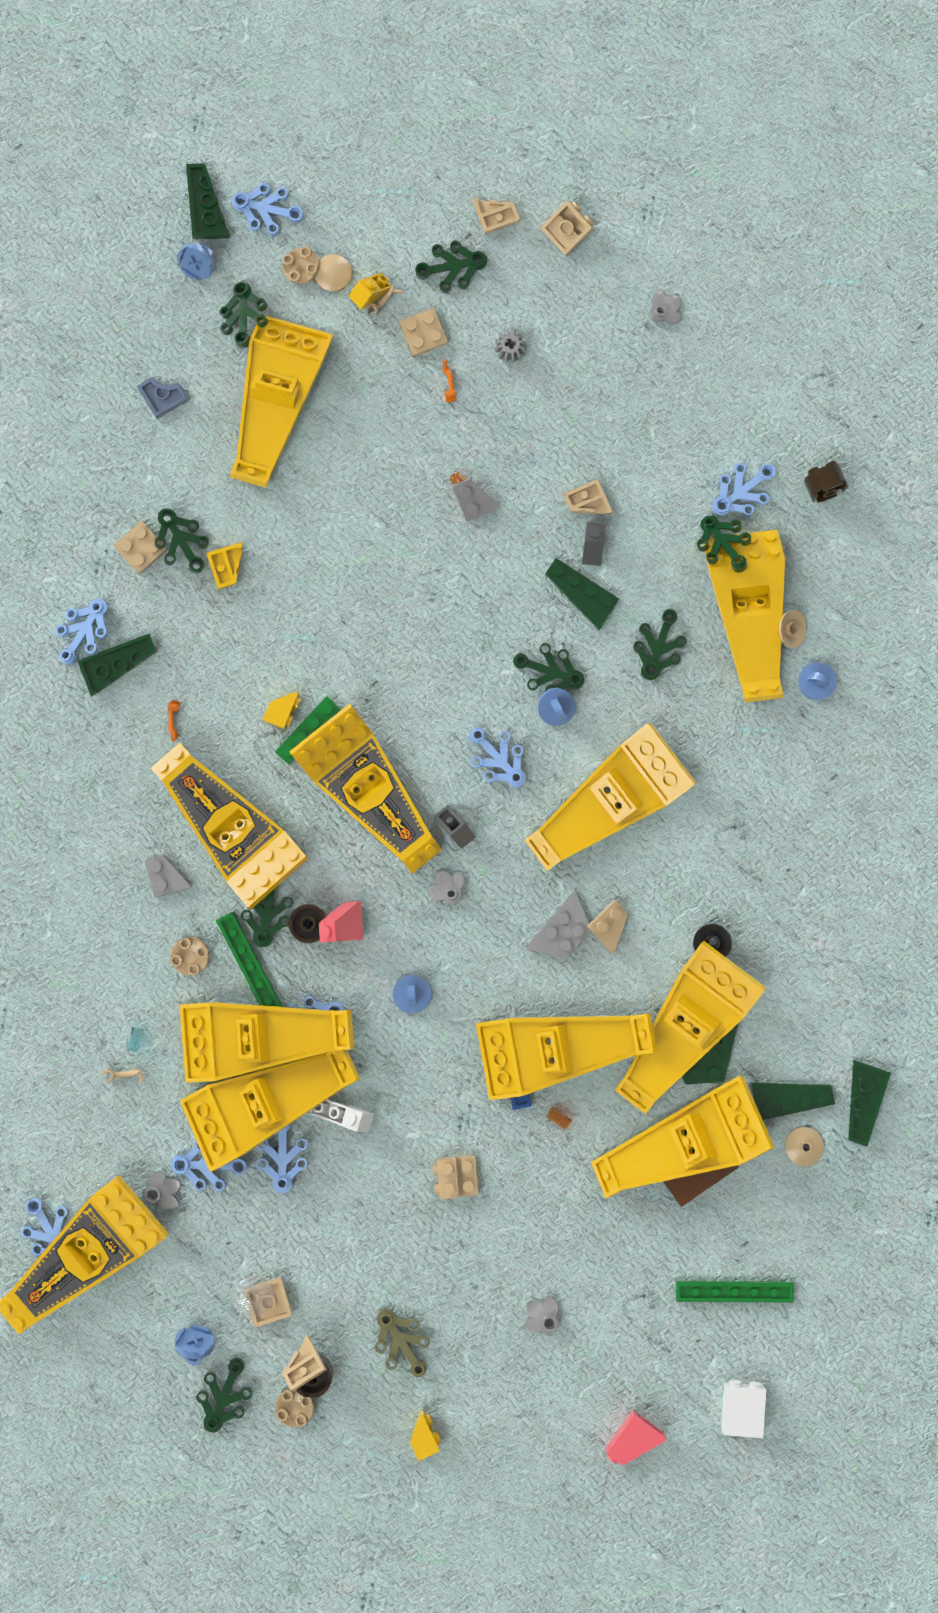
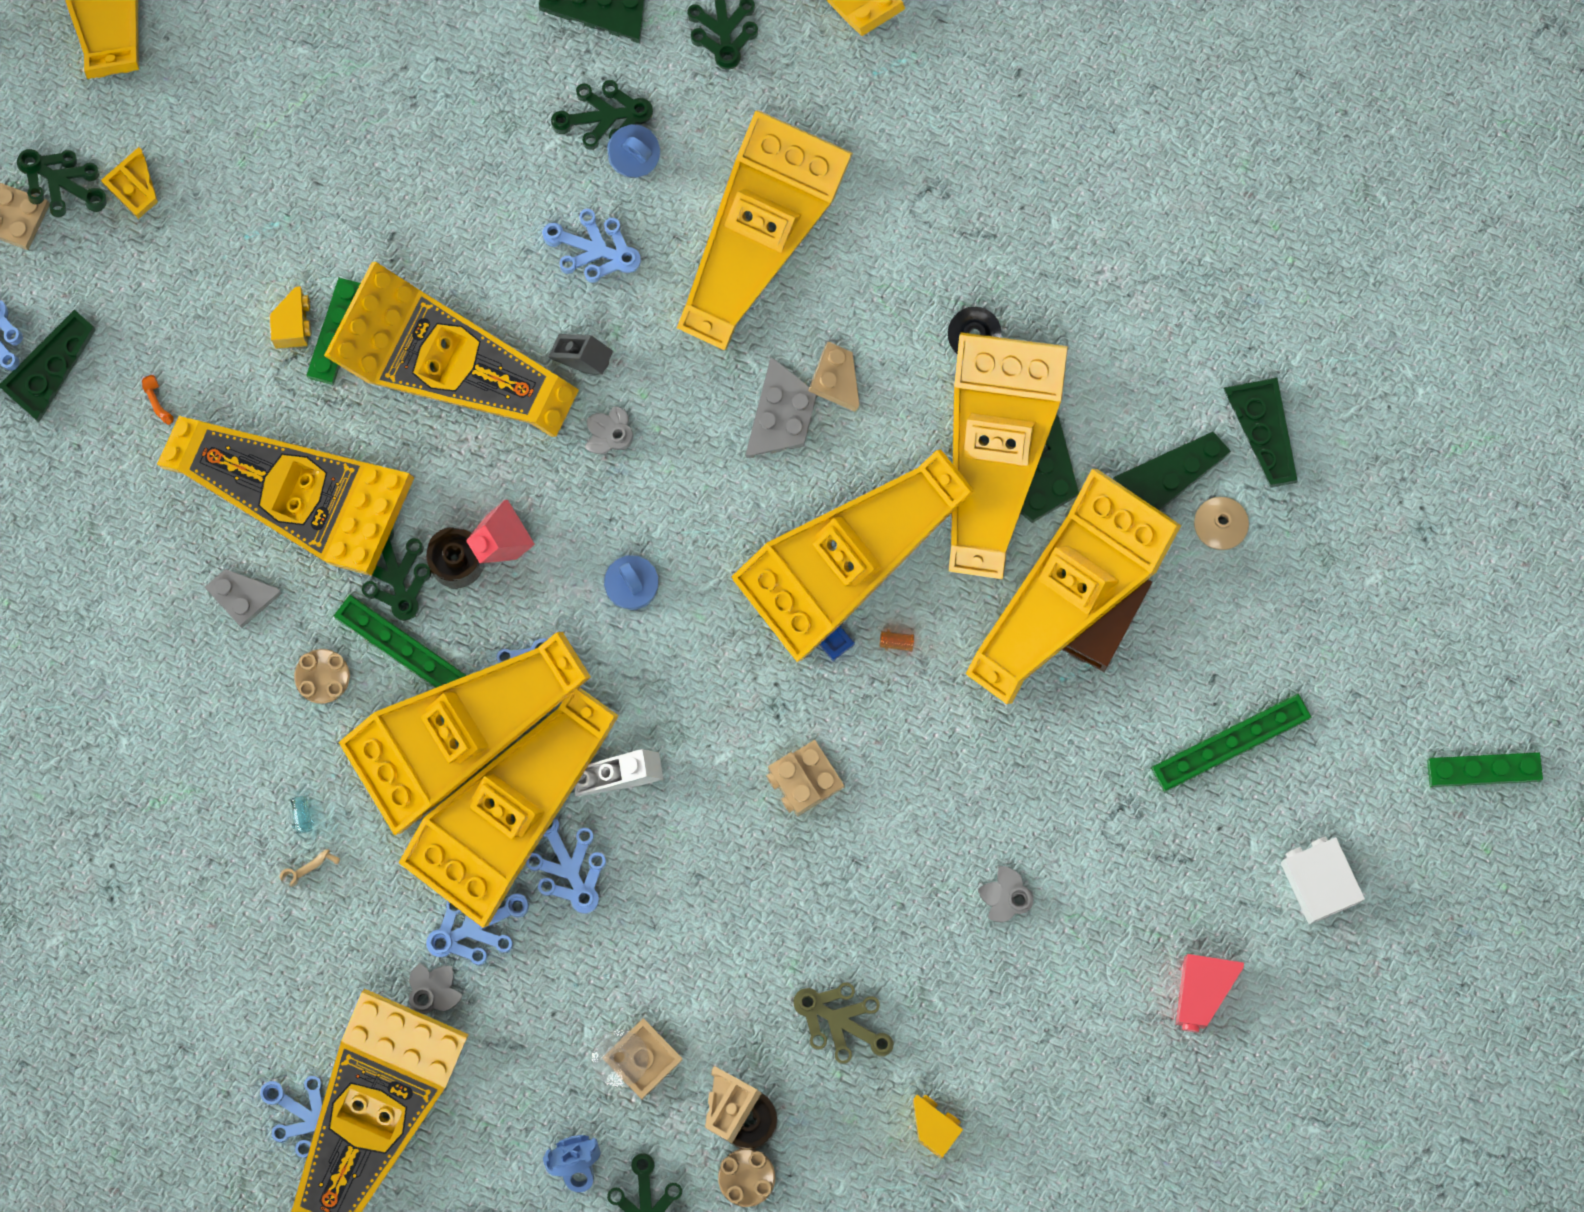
camera: 25 degrees left, 10 degrees down
none -> green plate [1427,752,1543,787]

